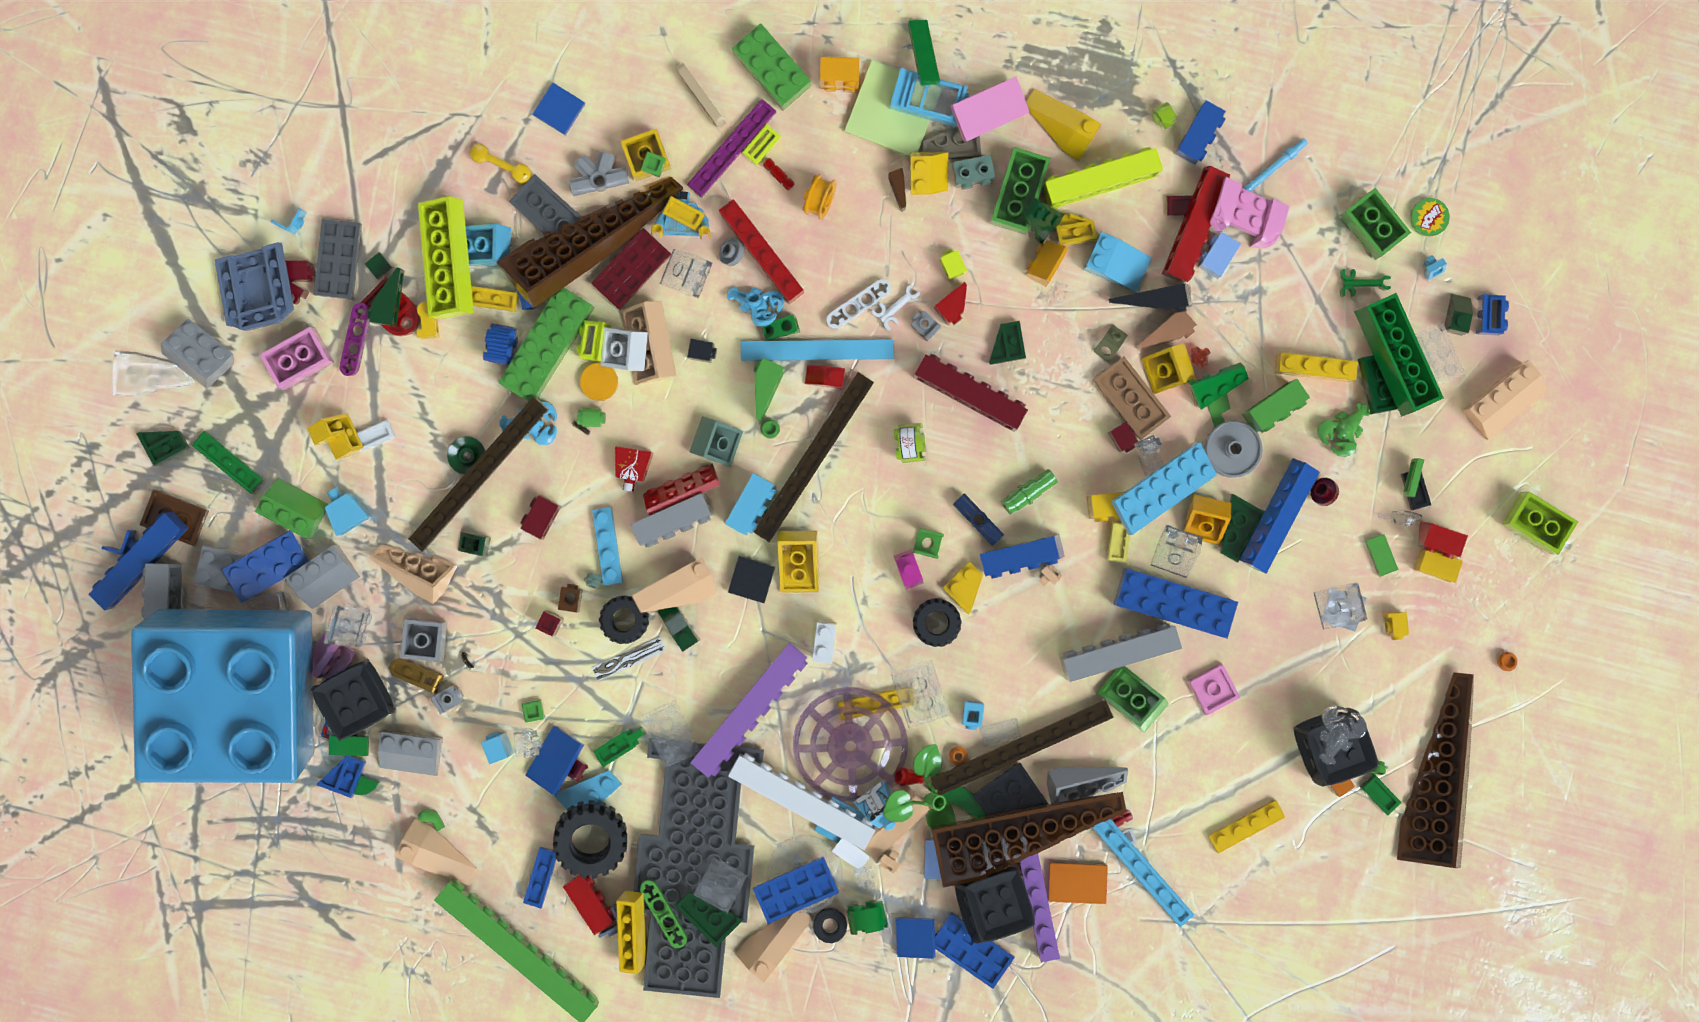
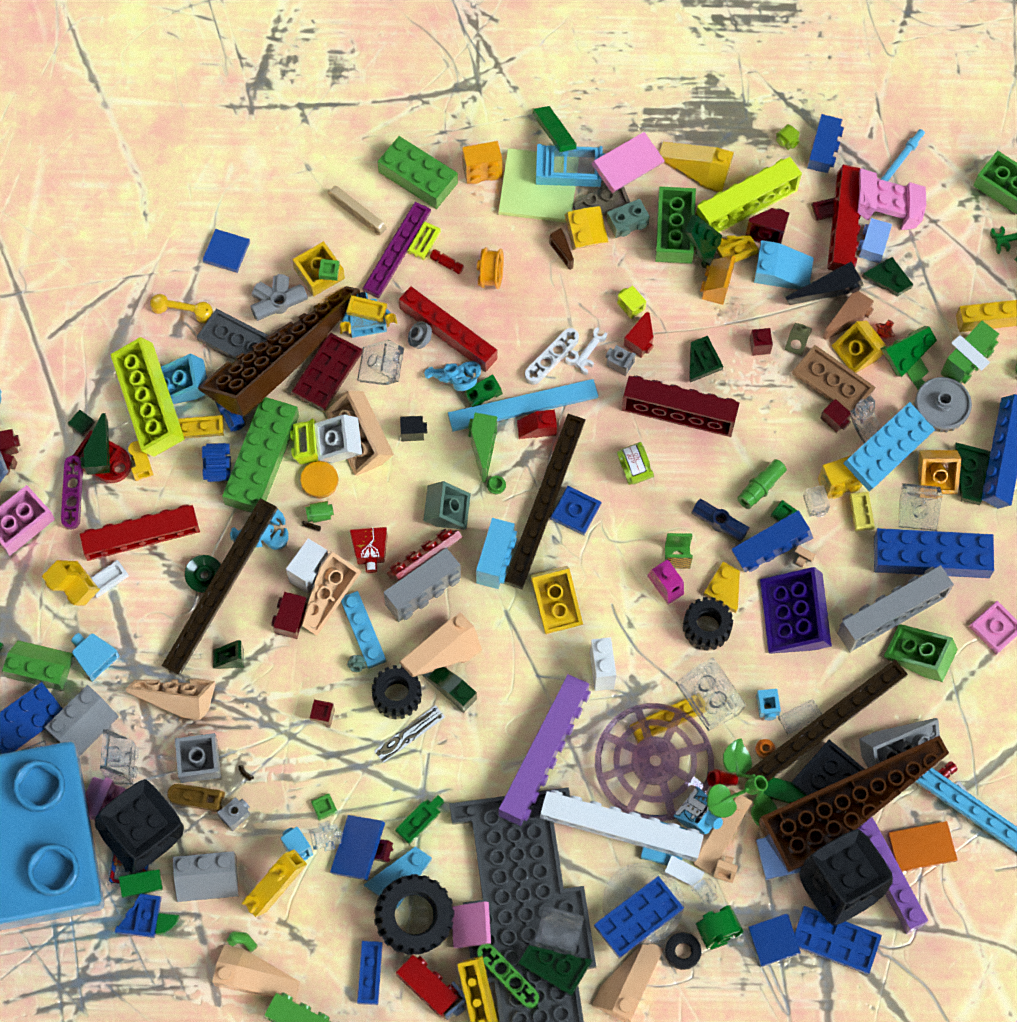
camera: 20 degrees left, 20 degrees down
dark grey plate [313,219,362,300] -> none
reddish brown brick [558,584,583,613] -> none
clear plate [641,699,700,768] -> none
black tile [728,556,775,604] -> none
none -> red brick [80,505,200,561]
none -> yellow brick [242,849,307,917]
none -> white brick [286,538,328,594]
none -> light nougat wedge [301,551,362,635]
none -> bright pink tile [452,901,491,949]
none -> blue tile [550,486,602,536]
none -> dark red slope [745,208,790,244]
none -> dark red brick [750,328,773,356]
none -> dark purple slope [760,567,832,654]
none -> green tile [771,500,798,522]
none -> clear brick [803,485,830,517]
none -> dark green wing [862,257,913,296]
none -> white sticker [952,335,990,371]

